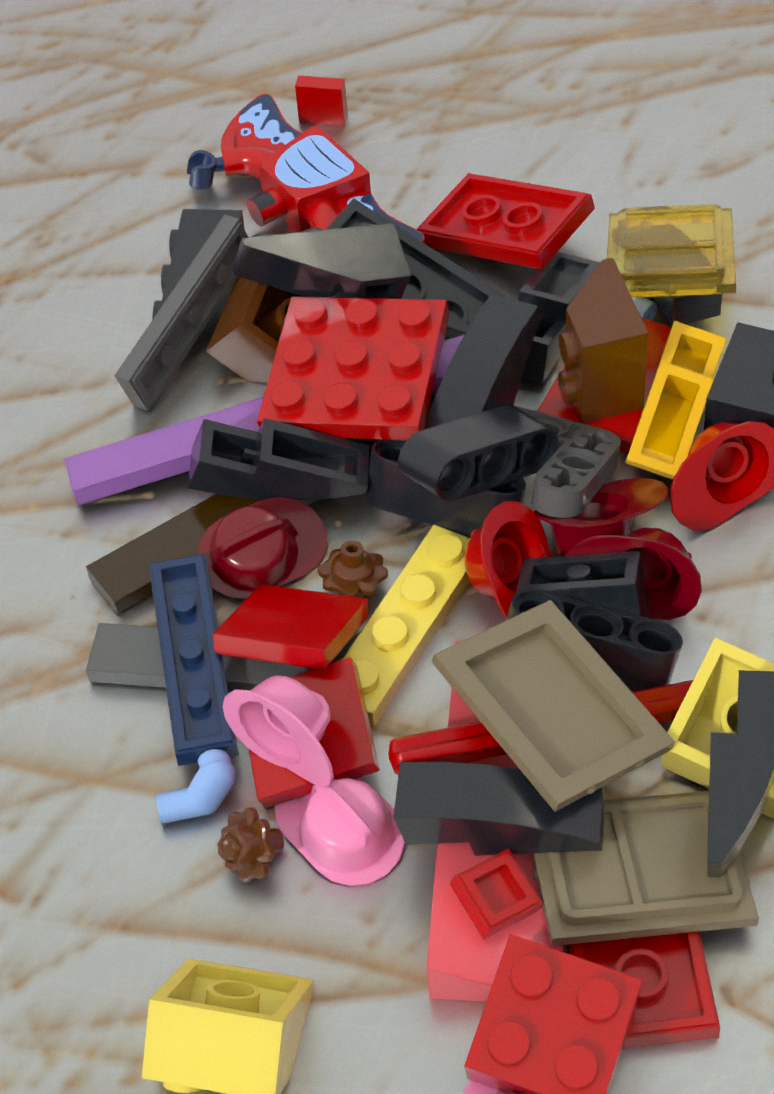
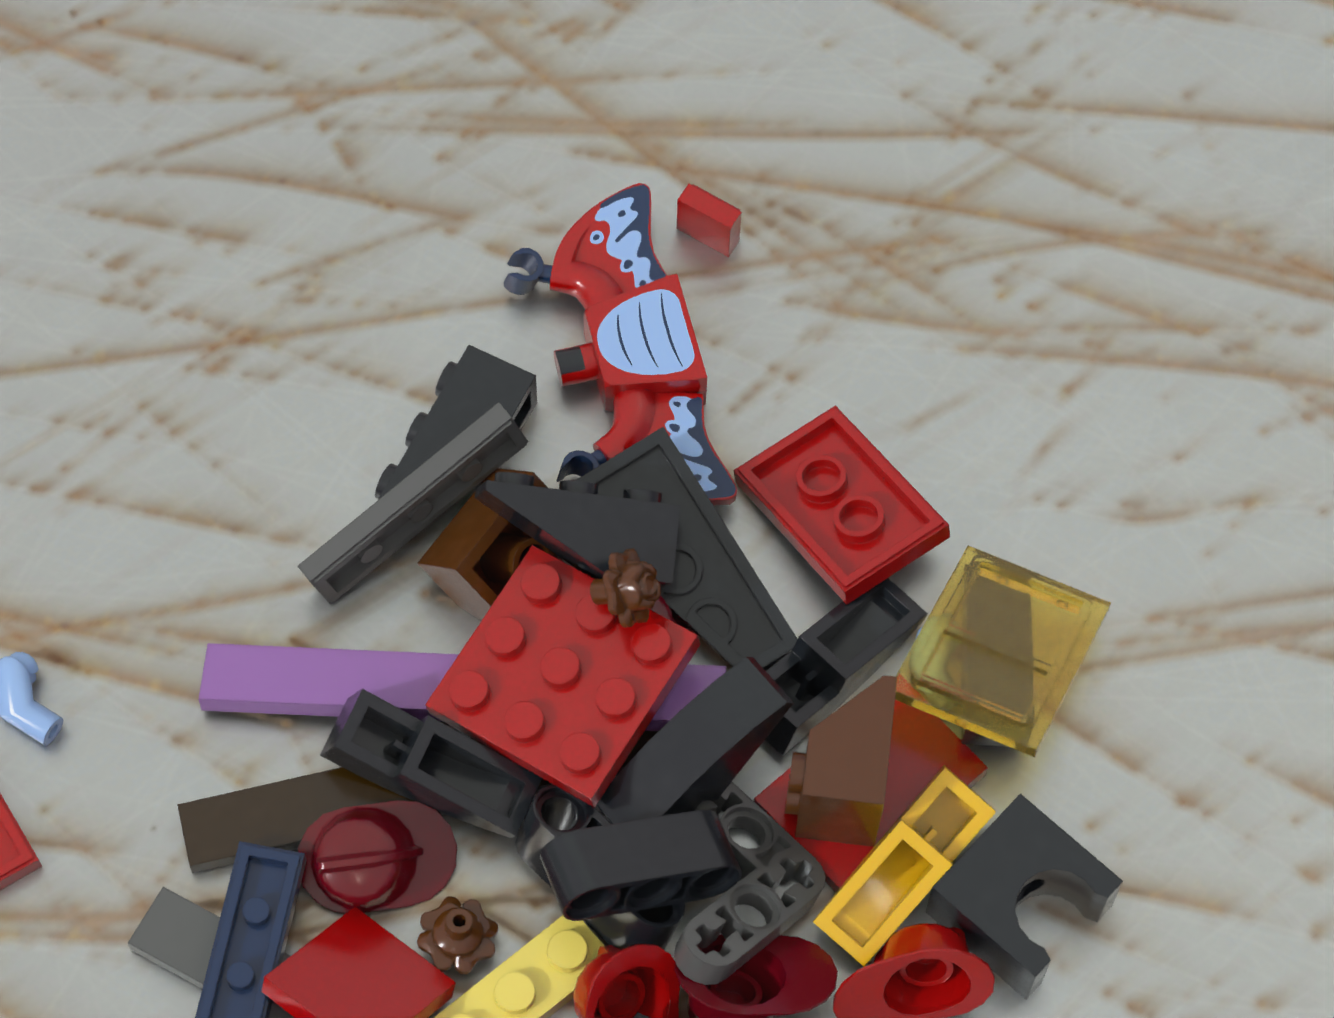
camera: 15 degrees right, 15 degrees up
none -> reddish brown plant [590,548,661,628]

